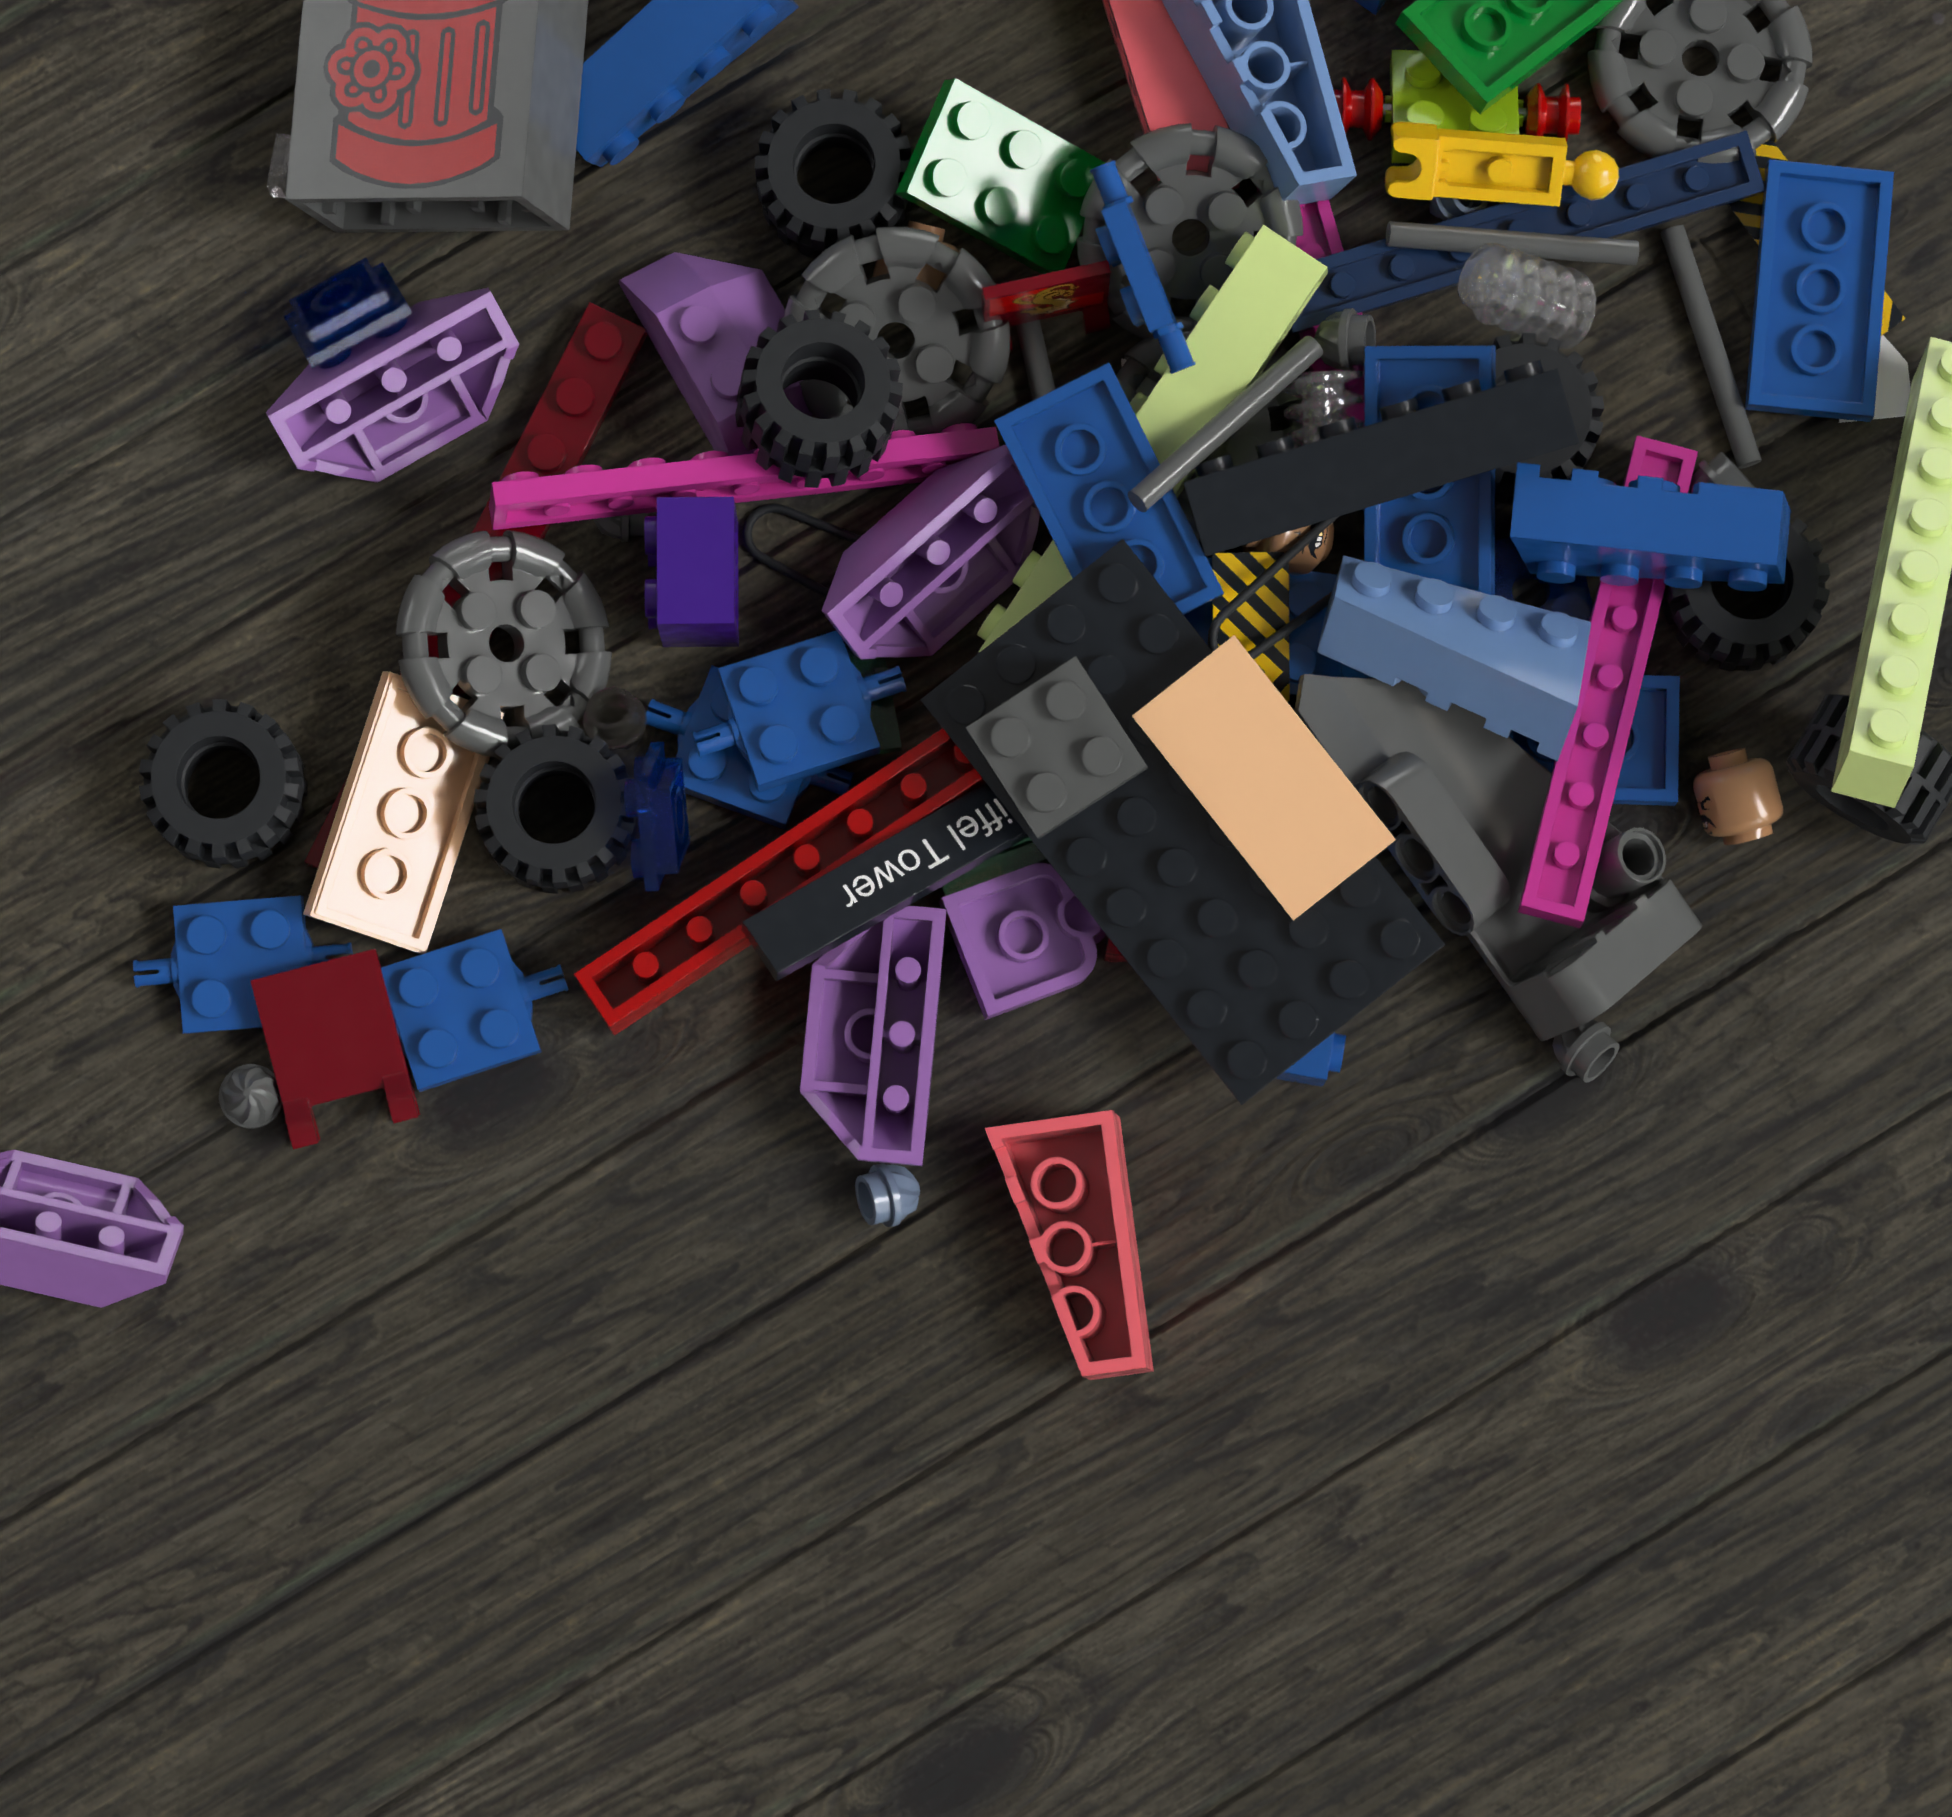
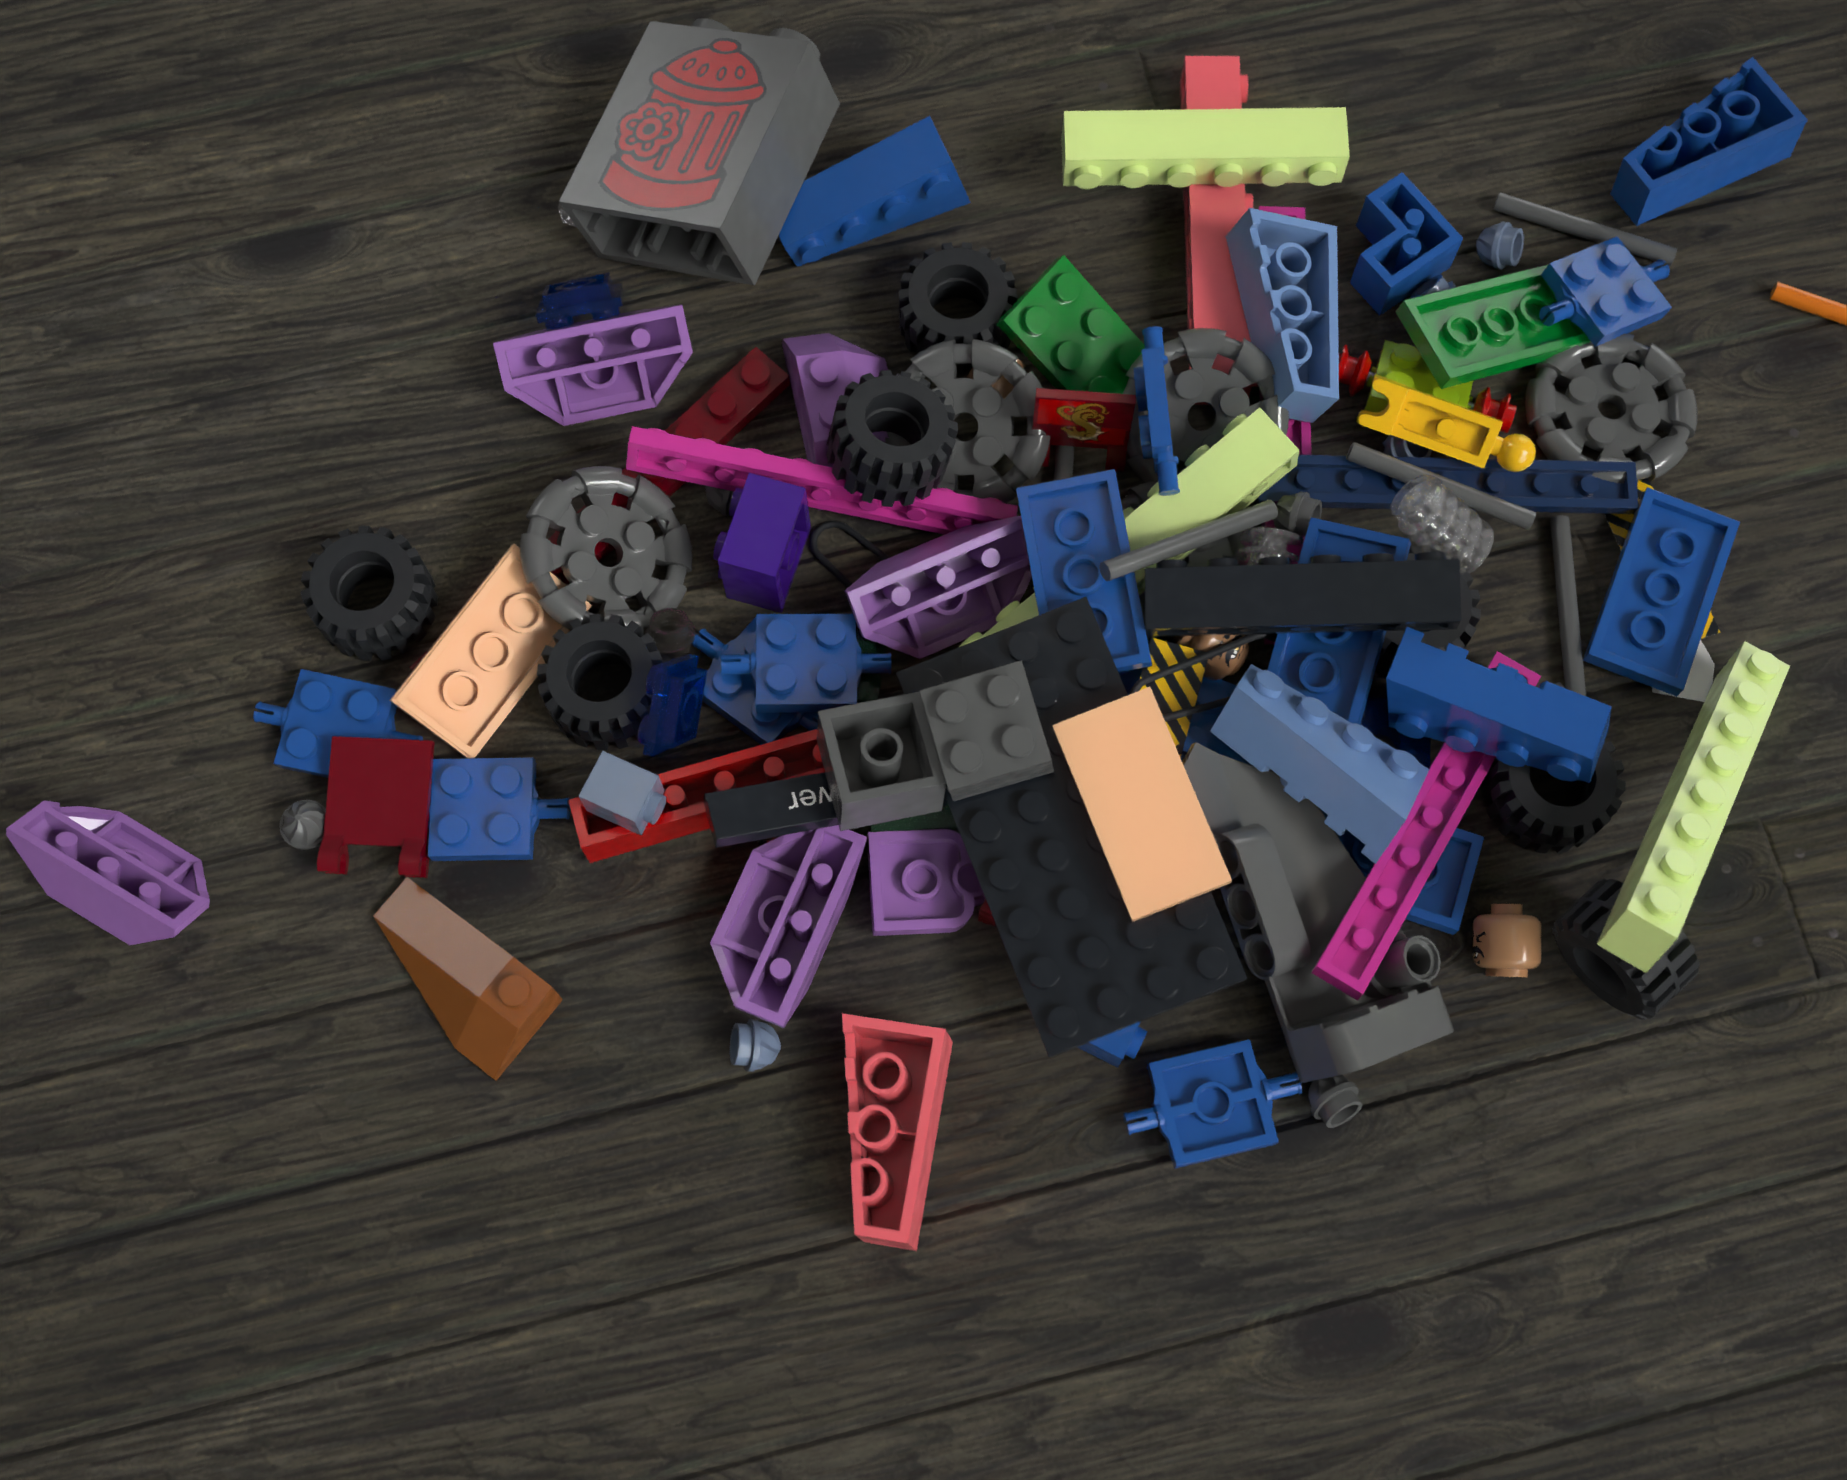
camera: 20 degrees right, 10 degrees down
none -> dark orange wedge [373,877,563,1081]
none -> sand blue brick [578,751,667,836]
none -> dark grey brick [817,692,946,831]
none -> blue plate [1123,1039,1302,1169]

